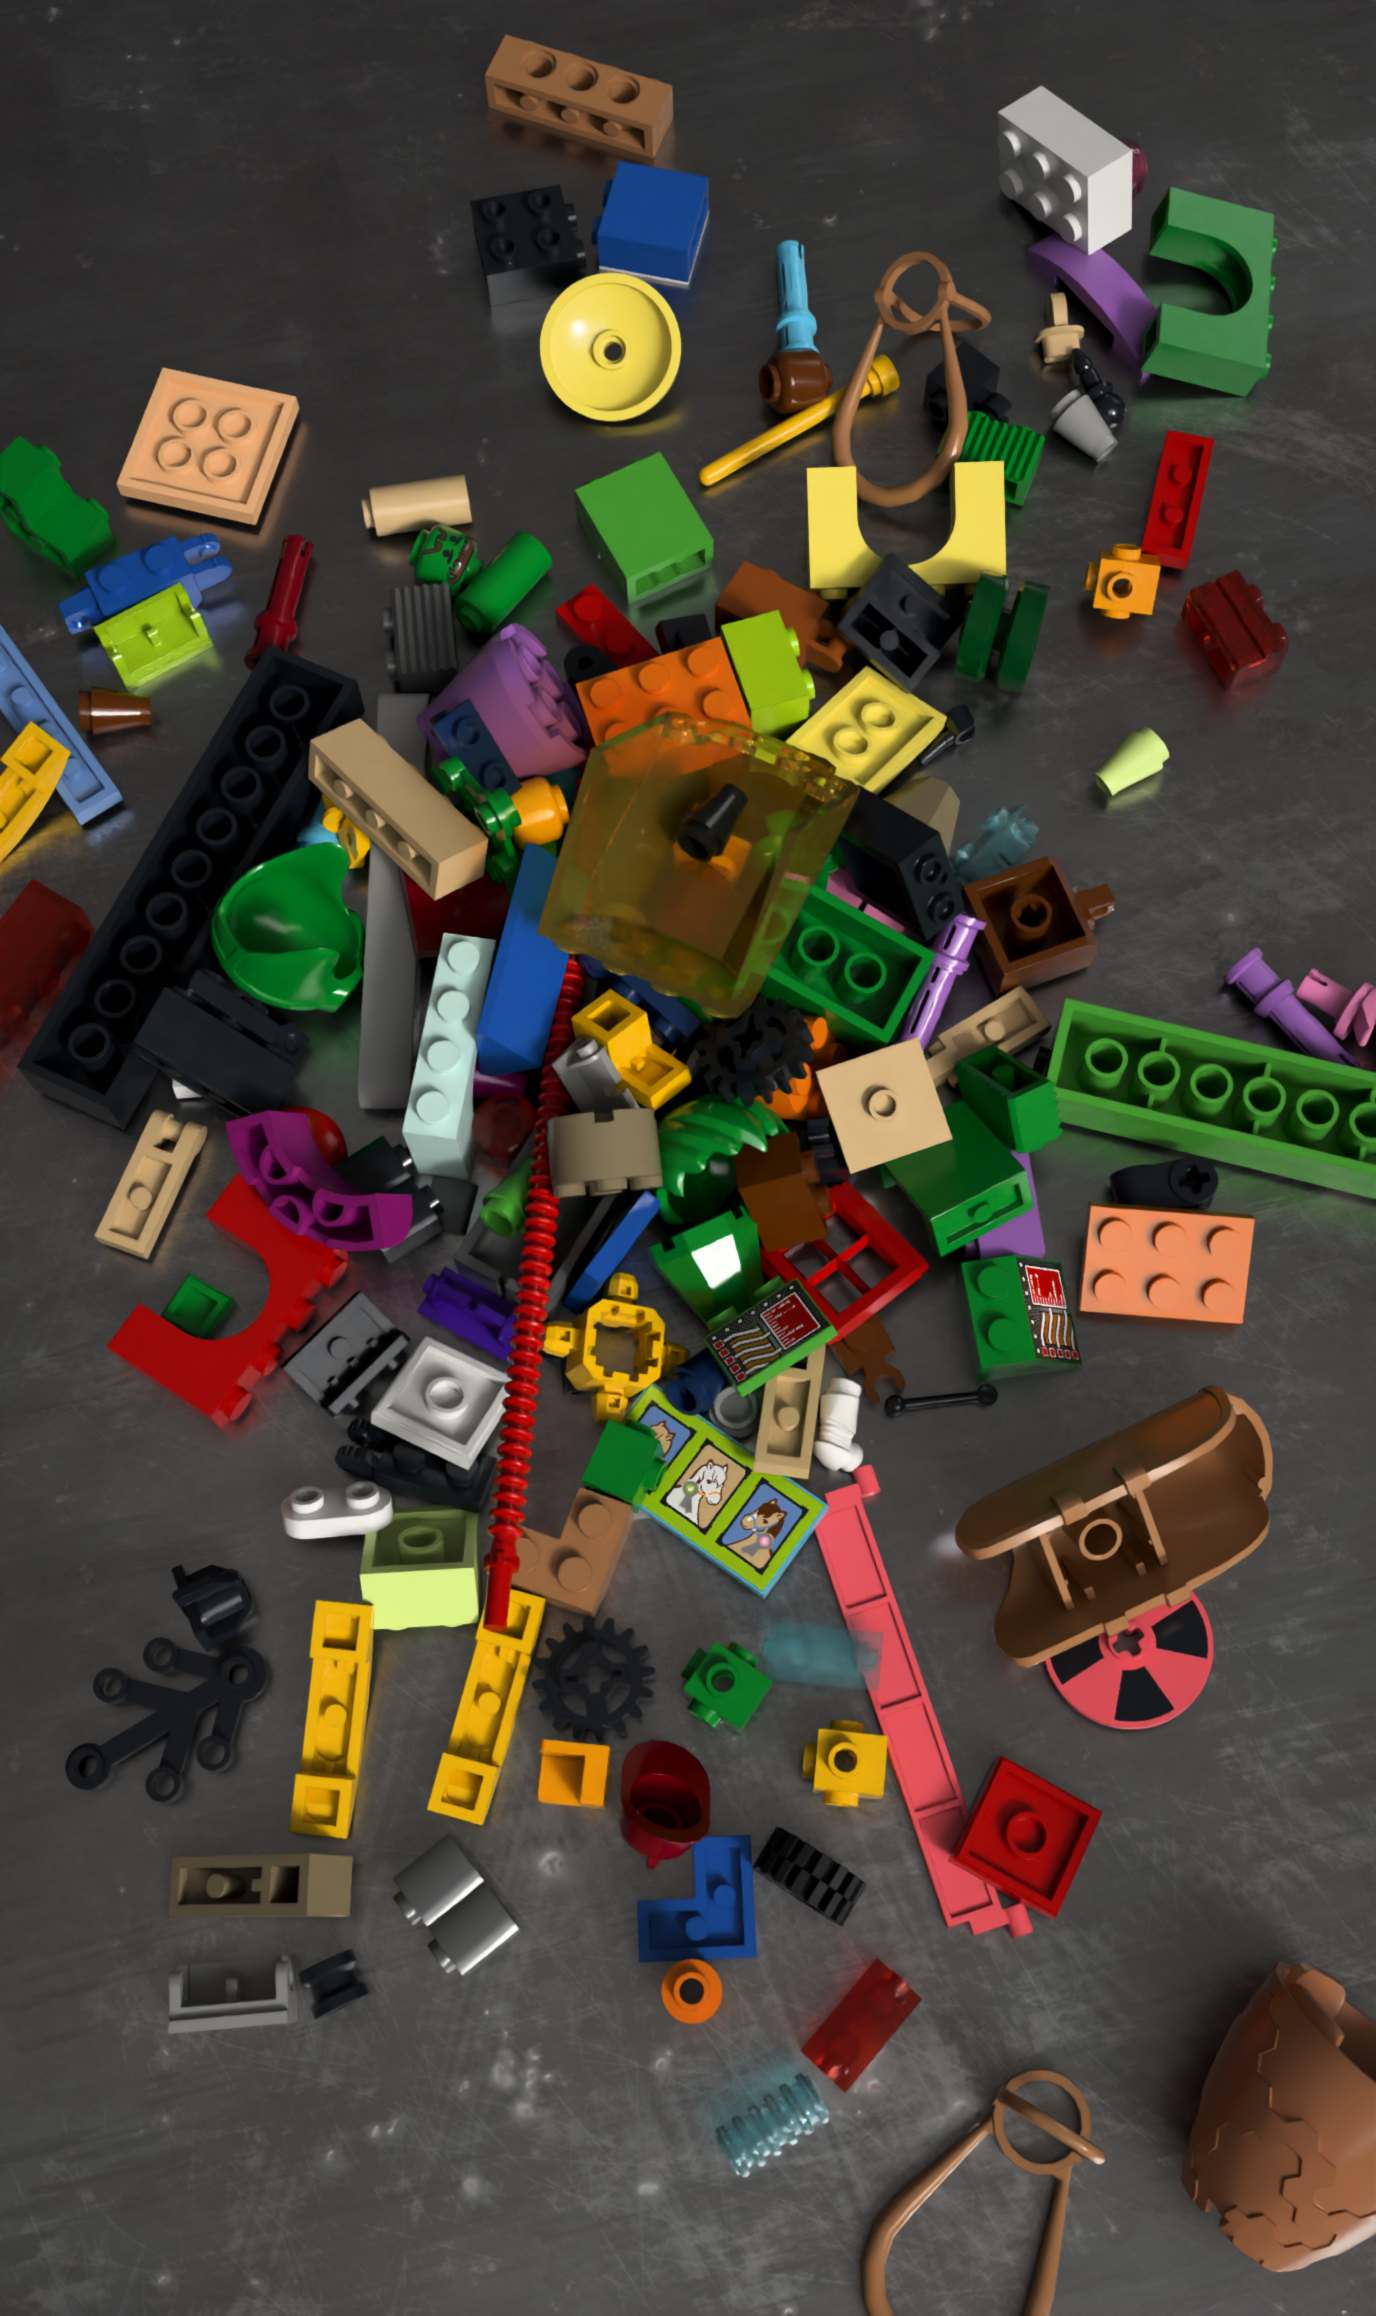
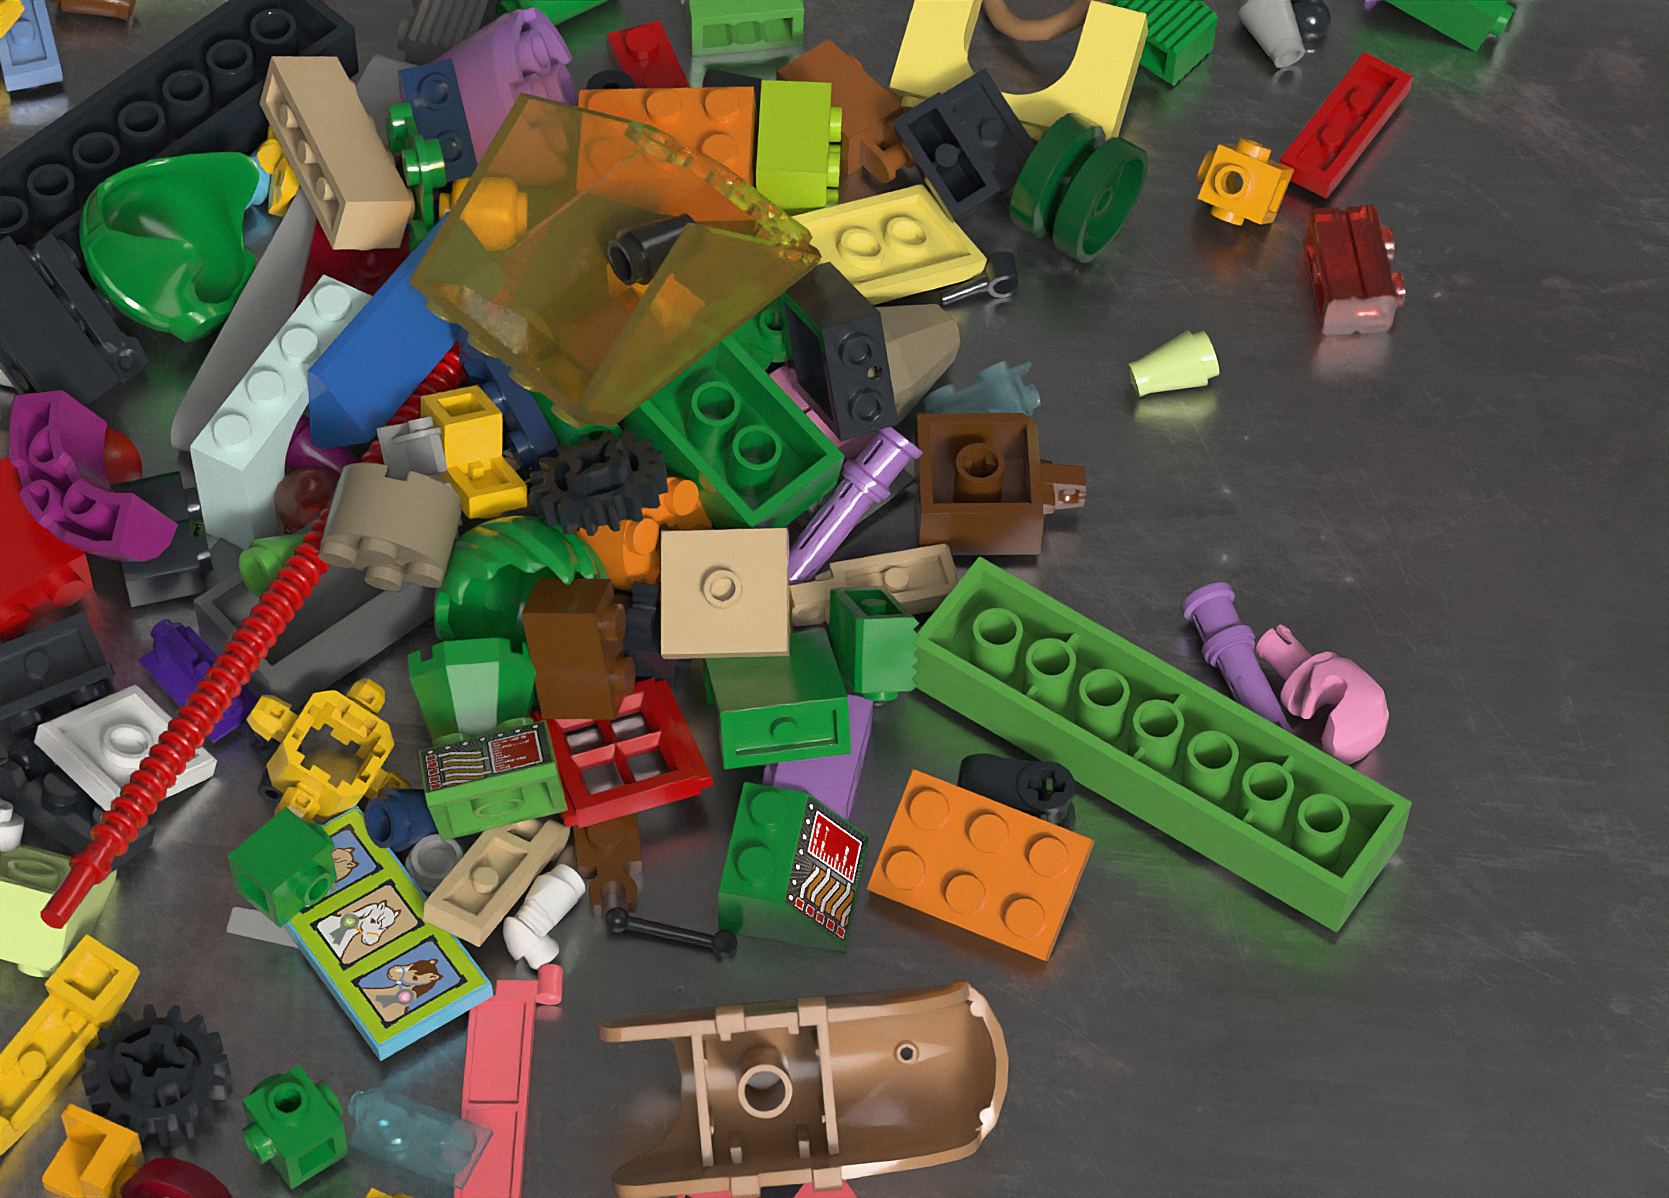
camera: 15 degrees right, 15 degrees down
medium nougat brick [486,1487,634,1622] -> none
blue tile [562,1190,661,1316] -> none

